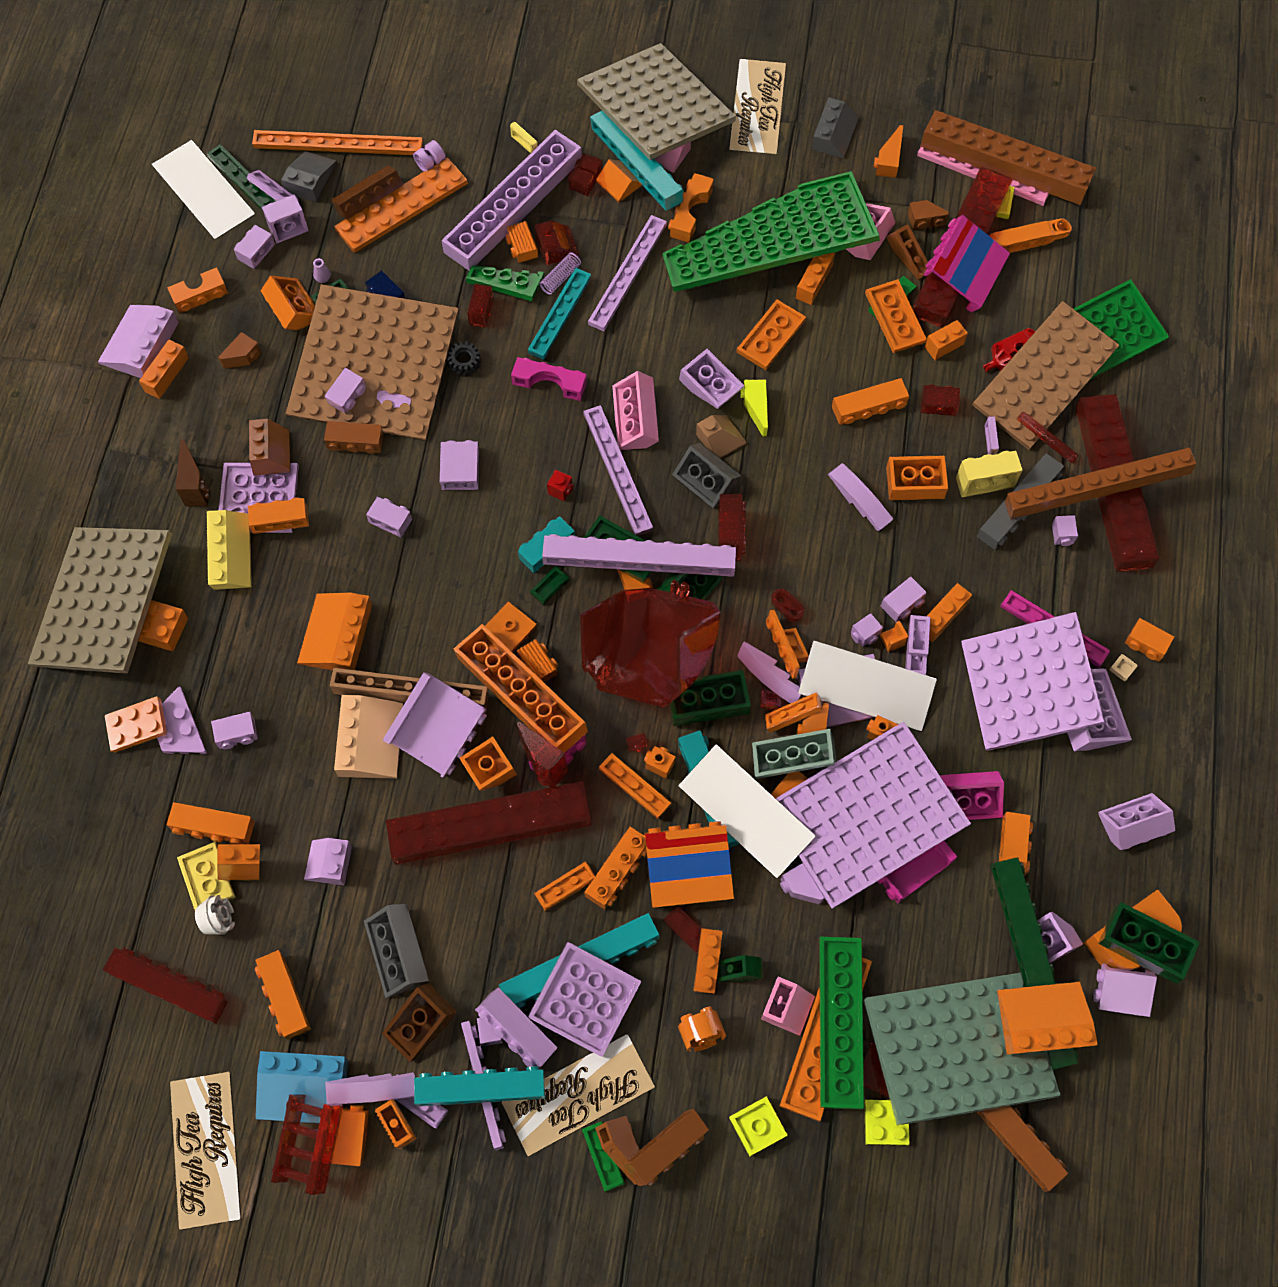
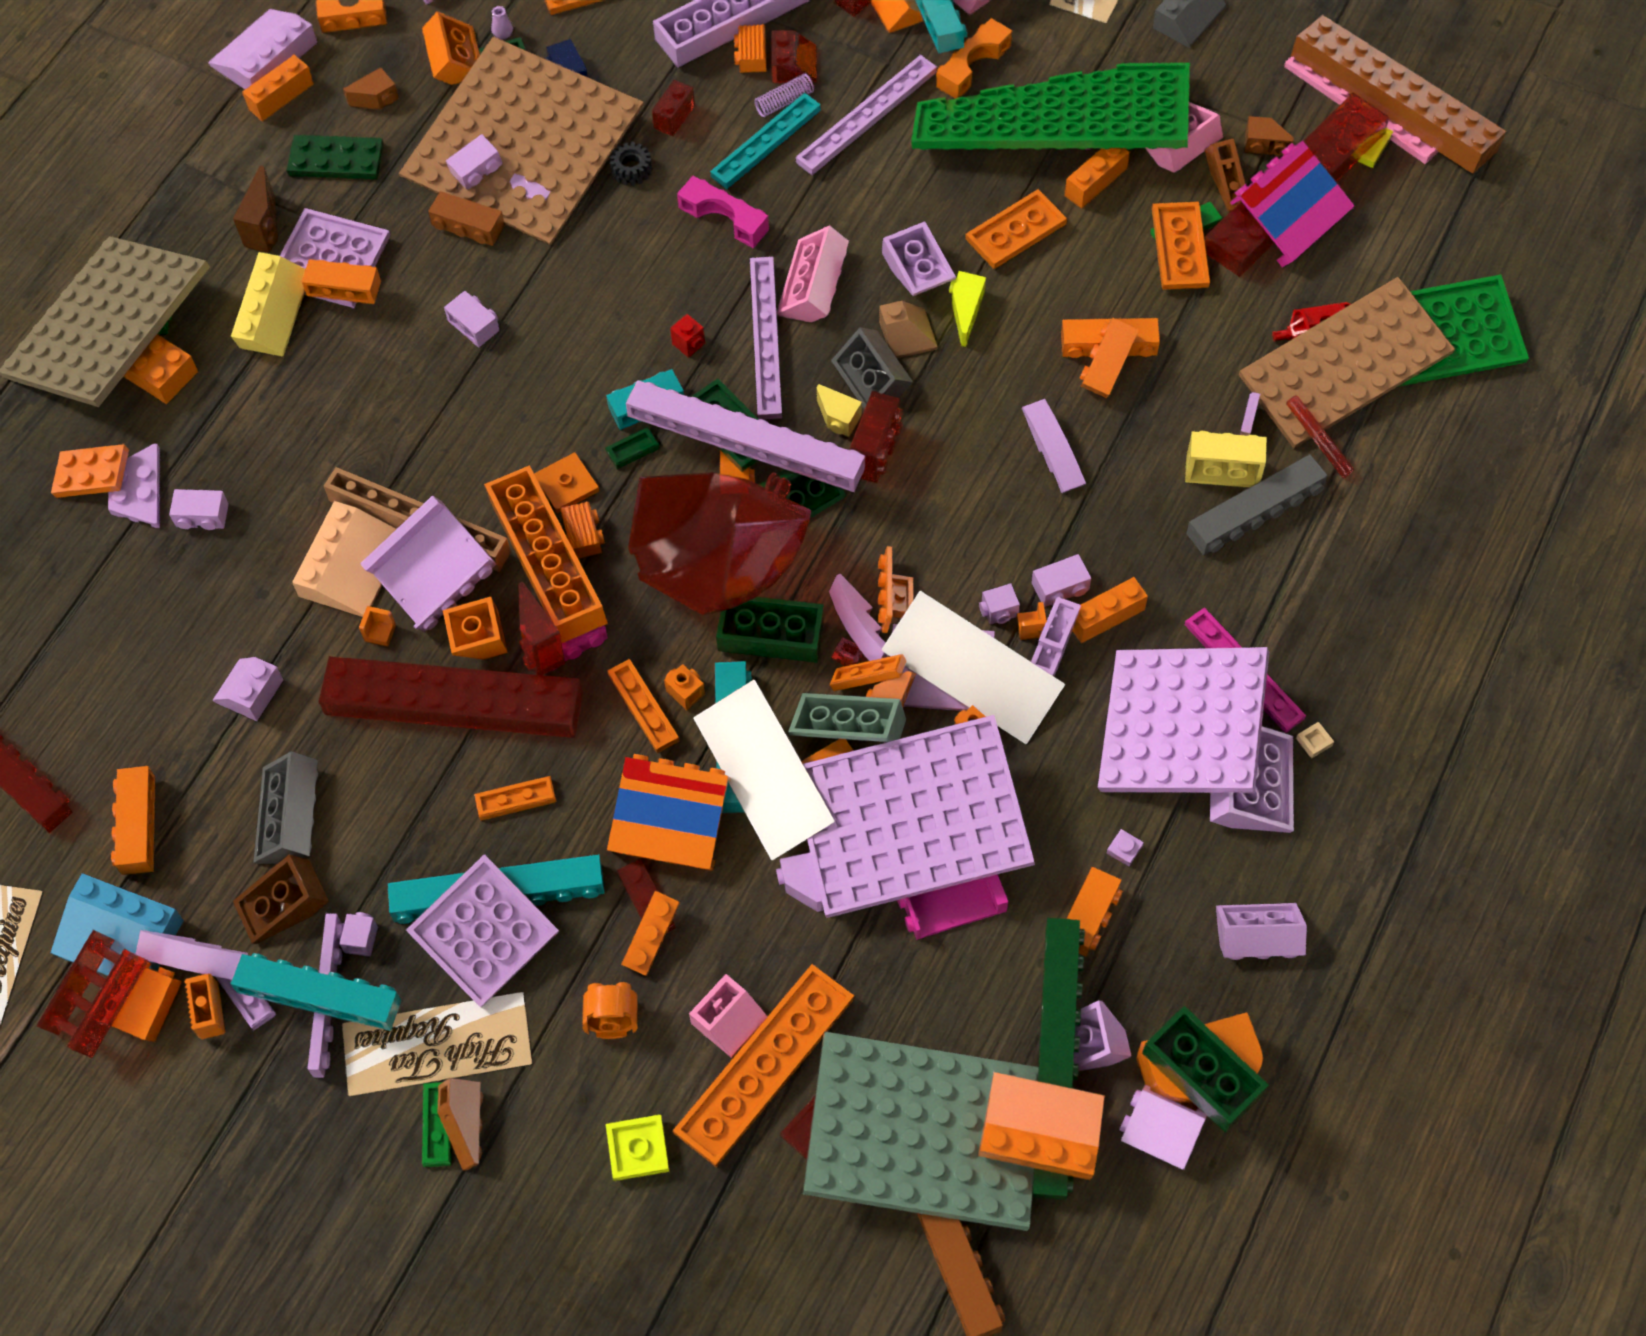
camera: 20 degrees right, 5 degrees down
orange brick [167,802,255,844] -> none
light yellow tile [177,842,236,910] -> none
white cone [195,895,235,935] -> none
orange brick [217,844,260,880] -> none
dark orange slope [249,419,291,476] -> none
orange slope [297,593,372,670] -> none
lavender brick [440,440,479,490] -> none
green wing [466,266,544,301] -> none
lavender brick [475,987,557,1067] -> none
orange brick [584,827,647,910] -> none
dark orange brick [623,1109,709,1186] -> none
clear red plate [626,733,647,752] -> none
dark green slope [716,955,763,983] -> none
clear red plate [771,589,804,622] -> none
green plate [819,937,864,1110] -> none
neon yellow plate [864,1100,909,1146] -> none
orange slope [873,125,903,178] -> none
orange brick [886,456,948,500] -> none
clear red brick [920,384,960,416] -> none
orange brick [925,320,968,360] -> none
dark pink slope [939,771,1004,820] -> none
orange piece [989,218,1072,253] -> none
dark orange brick [1005,447,1196,519] -> none
lavender brick [1052,516,1078,546] -> none
clear red brick [1076,394,1159,572] -> none
orange brick [1125,618,1174,662] -> none
none -> dark green plate [287,135,384,179]
none -> orange panel [359,606,396,647]
none -> light yellow slope [817,384,862,437]
none -> orange brick [1079,318,1139,398]
none -> lavender plate [1107,829,1144,867]

